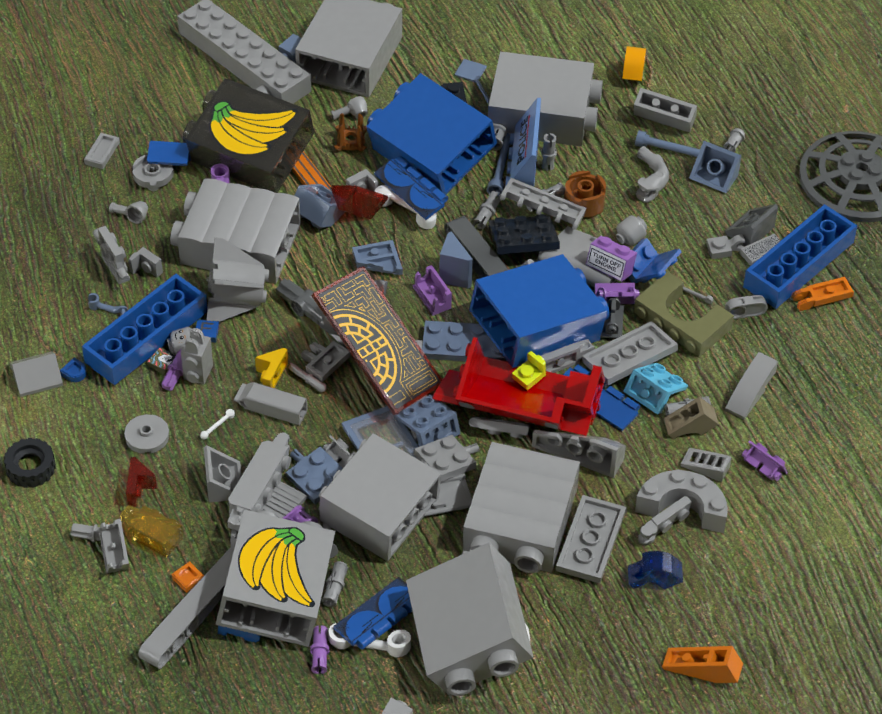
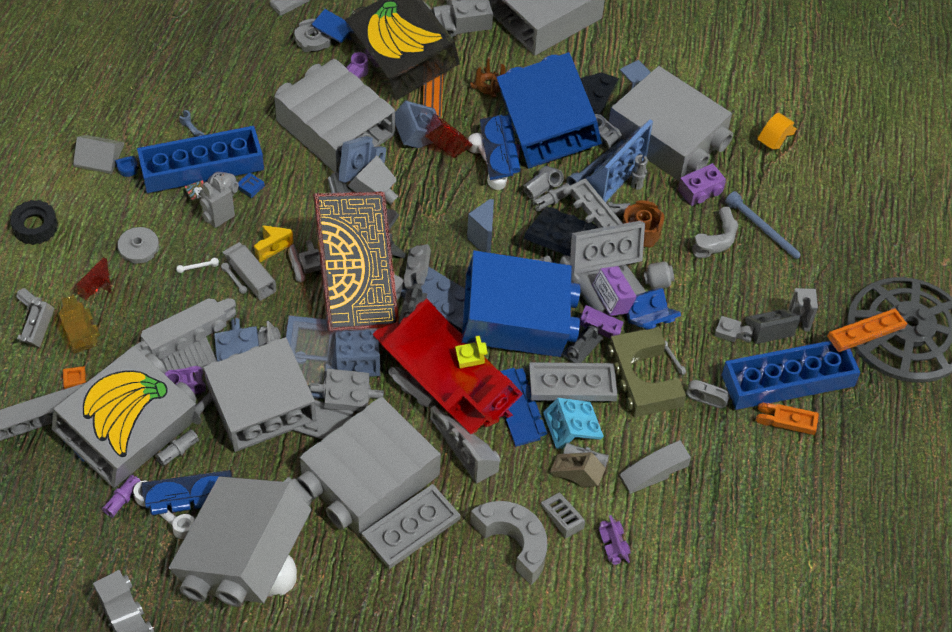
camera: 30 degrees right, 5 degrees up
light grey plate [93,226,130,284] -> none
light grey bar [109,201,148,224] -> none
light grey bracket [128,247,163,277] -> none
medium lavender axle [161,349,183,391] -> none
light grey slope [204,445,242,503] -> none
light grey brick [206,238,269,322] -> none
light grey bar [330,96,368,120] -> none
light grey bracket [346,169,379,198] -> none
sand blue wing [352,240,403,275] -> none
medium lavender hinge [413,265,452,316] -> none
dark grey beam [444,216,509,278] -> none
light grey hinge [541,339,594,373] -> none
clear blue brick [628,551,683,590] -> none
light grey brick [634,88,697,133] -> none
light grey hinge [638,496,692,546] -> none
sand blue slope [689,141,742,193] -> none
light grey pin [724,128,745,152] -> none
light grey tile [740,234,781,266] -> none
none -> light grey hinge [221,263,247,294]
none -> sand blue plate [339,136,386,182]
none -> light grey torso [348,156,398,205]
none -> dark grey hinge [398,284,427,324]
none -> light grey hinge [404,244,431,289]
none -> light grey piece [523,166,564,200]
none -> light grey plate [570,221,645,274]
none -> medium lavender brick [678,163,726,206]
none -> light grey hinge [788,288,818,331]
none -> orange tile [827,308,907,352]

